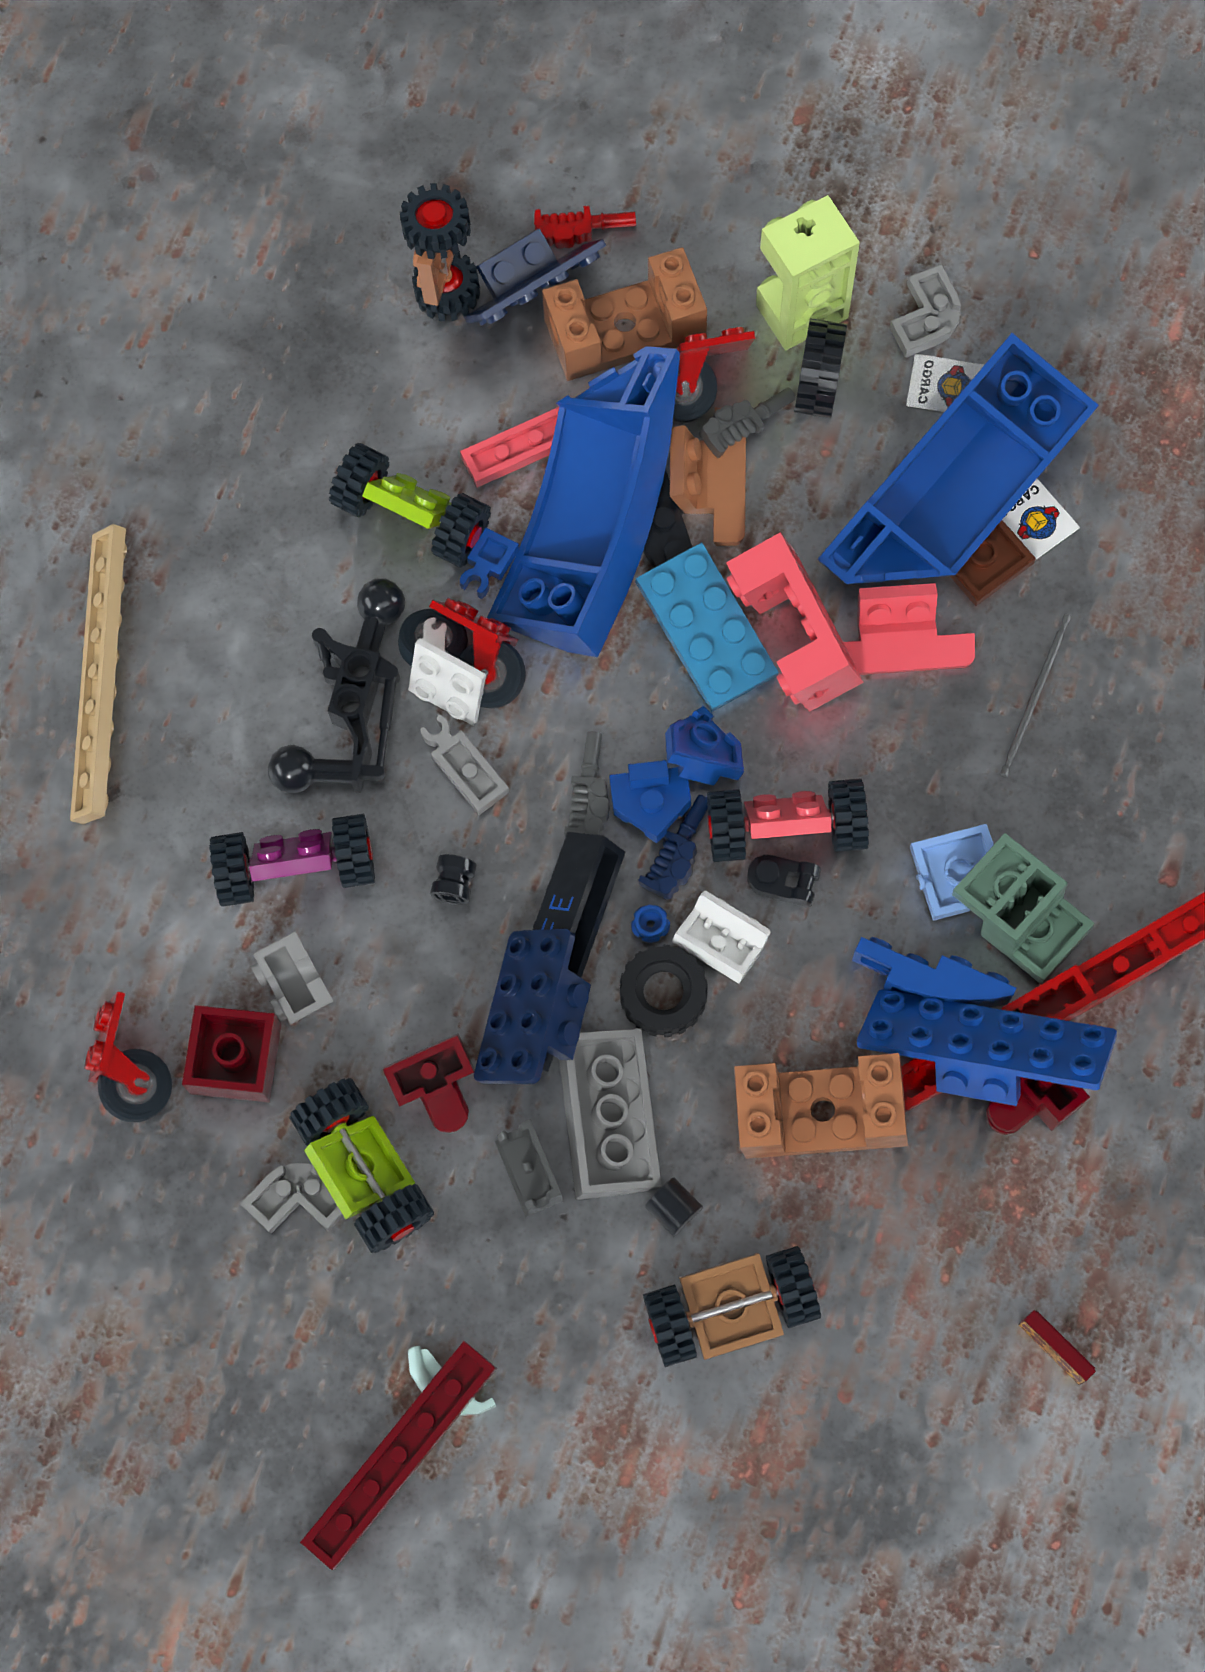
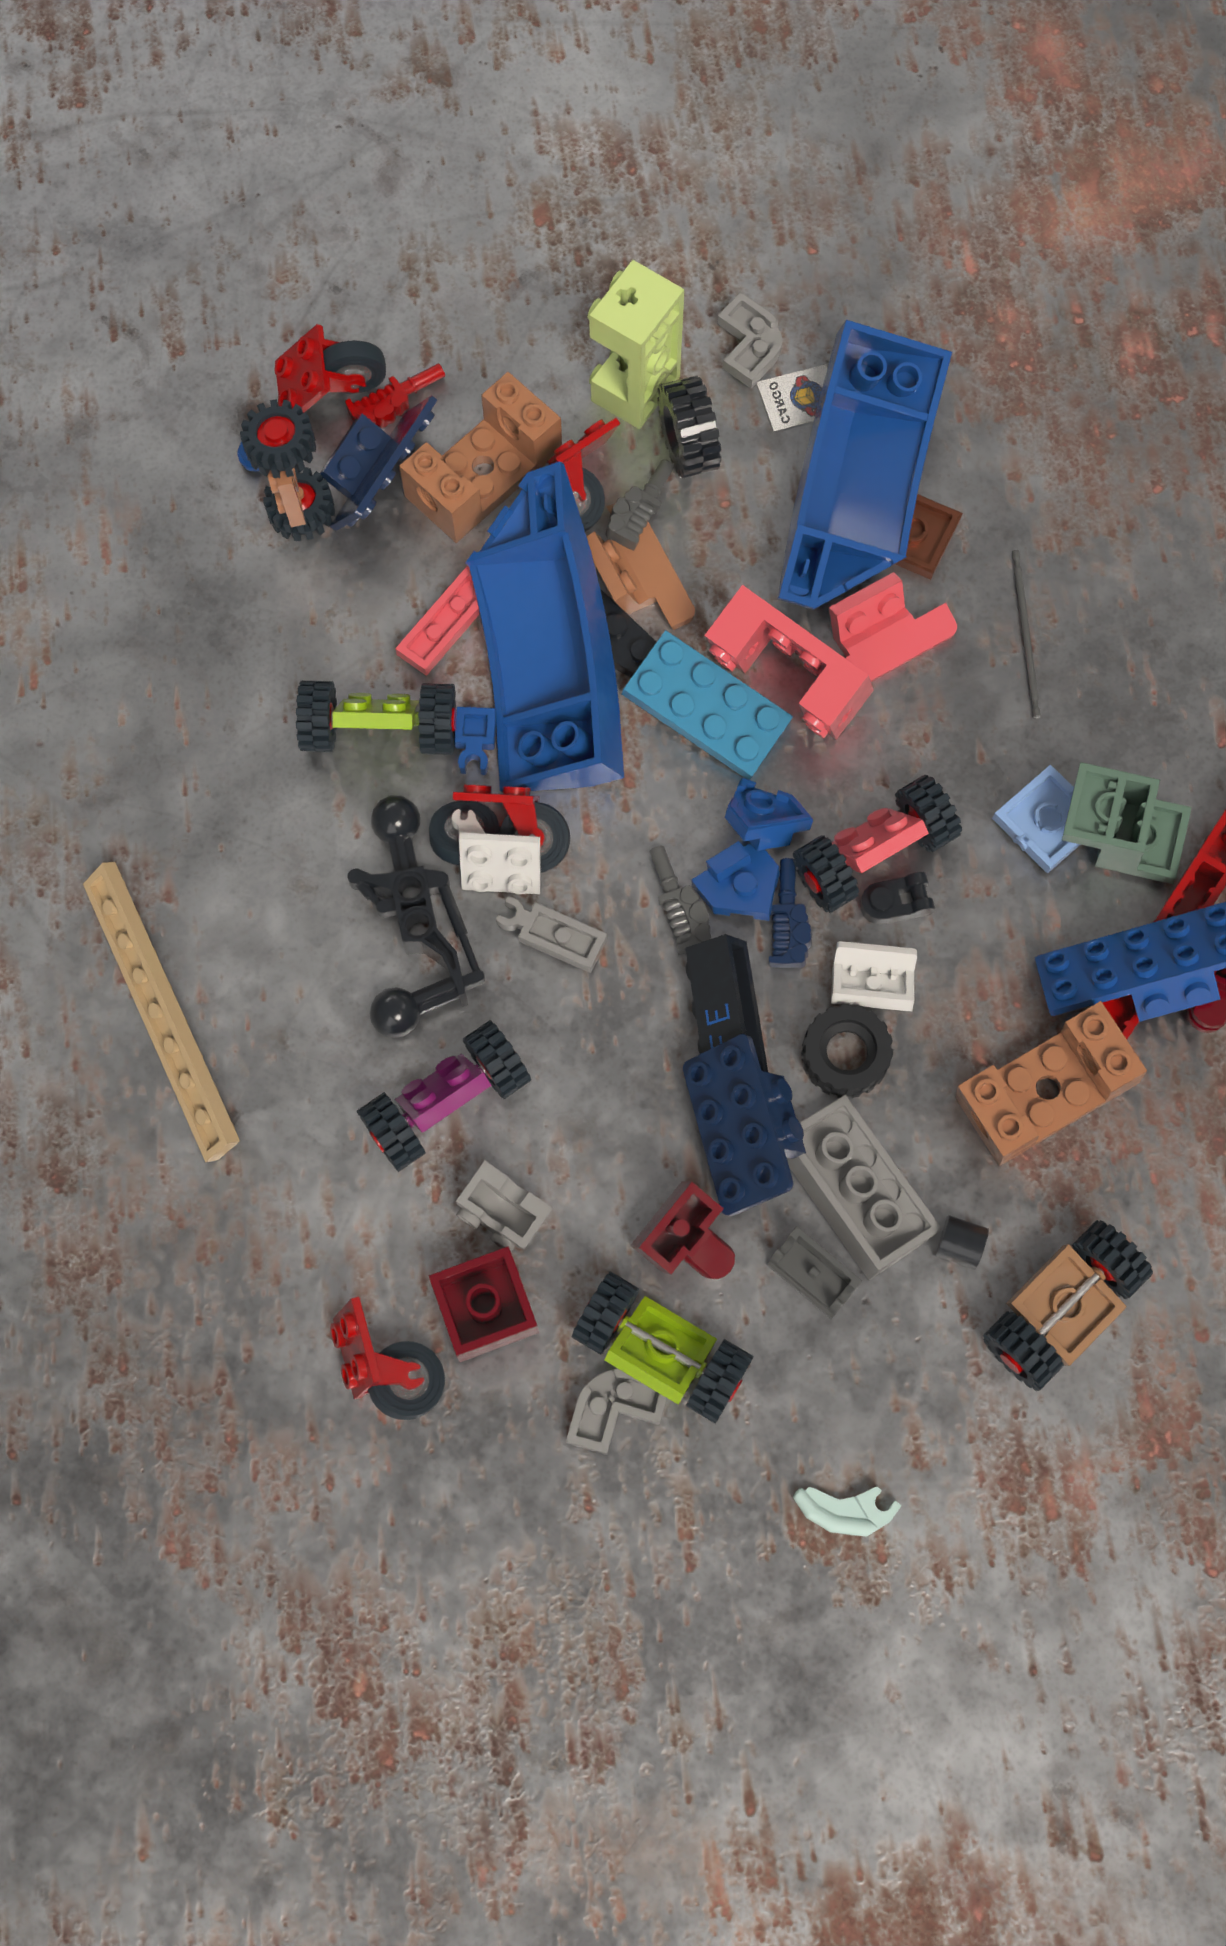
camera: 30 degrees left, 0 degrees up
dark red plate [300,1341,498,1570] -> none
black wheel [430,854,477,905] -> none
blue plate [631,905,670,943] -> none
blue slope [852,937,1016,1008] -> none
white sticker [1002,479,1080,560] -> none
none -> red plate [274,324,386,413]

